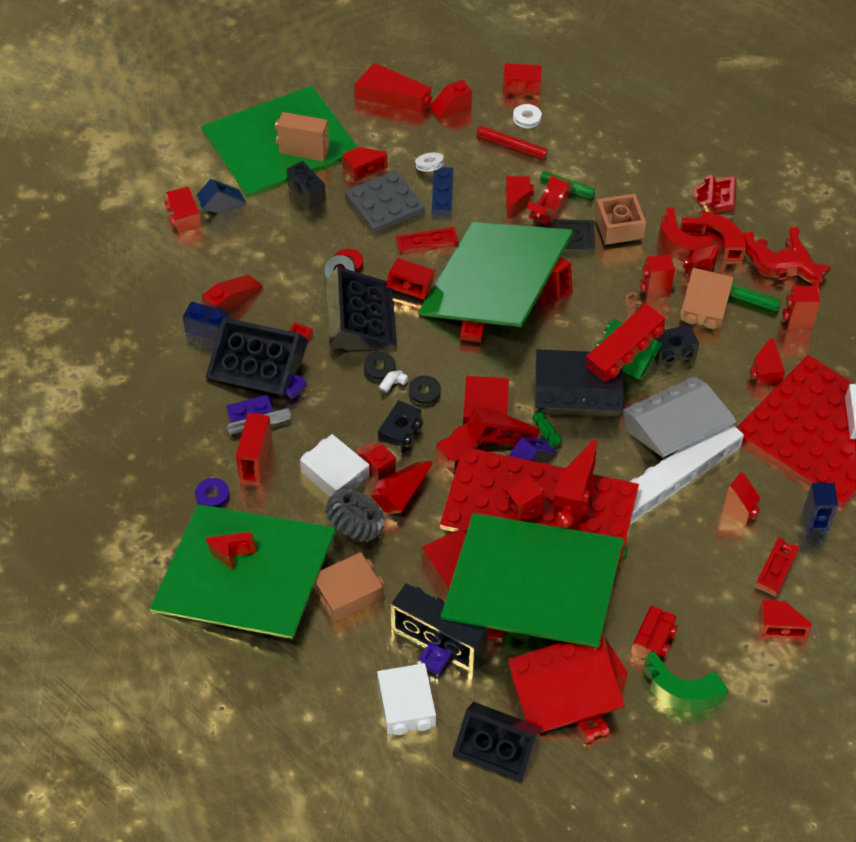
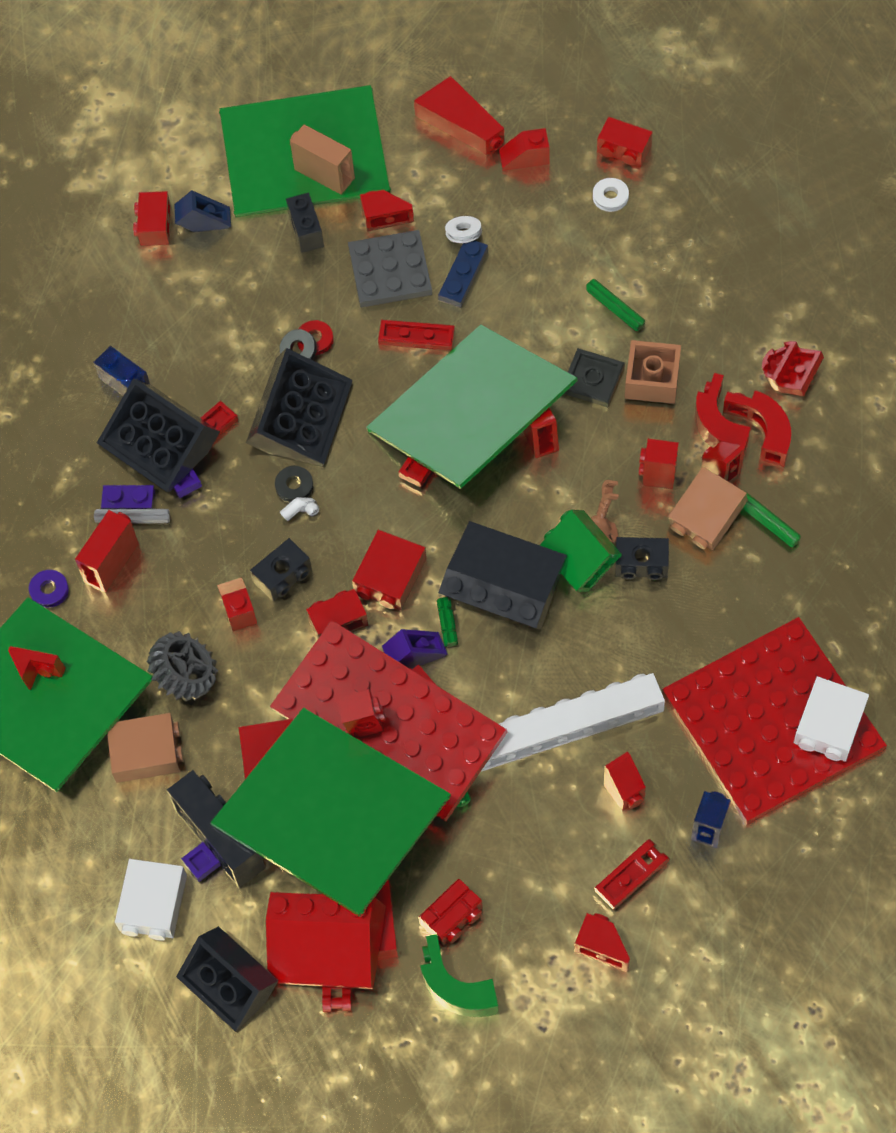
camera: 25 degrees right, 10 degrees up
red slope [202,274,263,322] -> none
white brick [300,434,370,497] -> none
red slope [370,460,433,514] -> none
red brick [386,258,436,300] -> none
pearl dark grey piece [409,375,441,405] -> none
red slope [467,406,540,446] -> none
red axle [476,126,548,159] -> none
red slope [505,176,534,219] -> none
red arch [526,175,573,225] -> none
red slope [553,440,597,528] -> none
red brick [586,303,665,383] -> none
light grey slope [623,377,736,457] -> none
red animal [743,227,831,293] -> none
red slope [750,338,785,387] -> none
red brick [783,286,820,329] -> none

